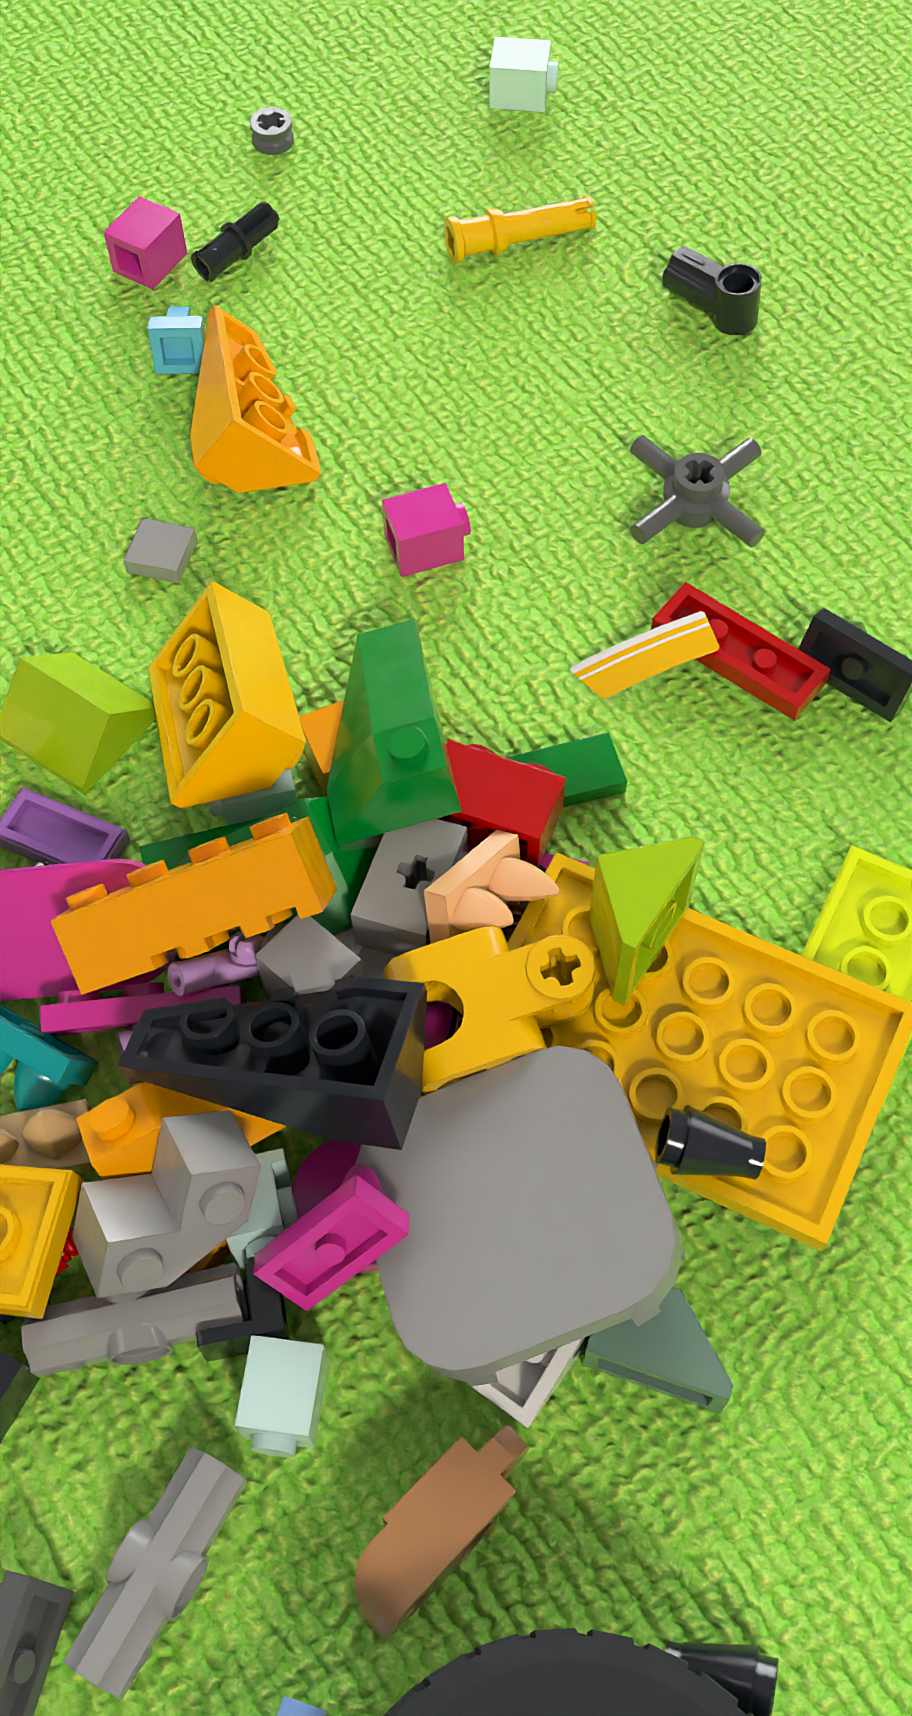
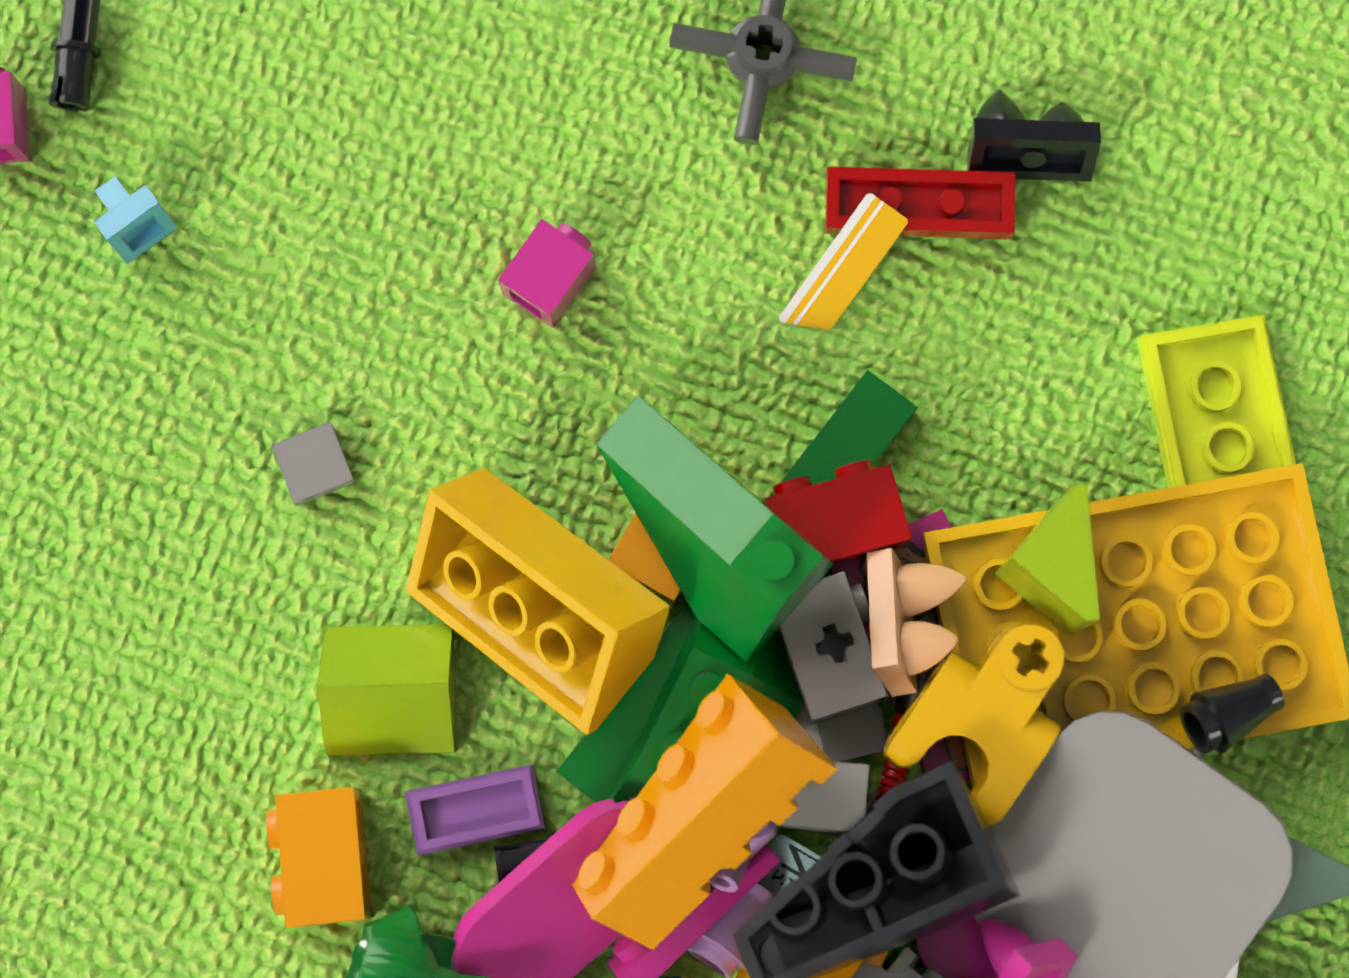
camera: 40 degrees left, 20 degrees up
light orange wedge [190,305,321,493] -> none

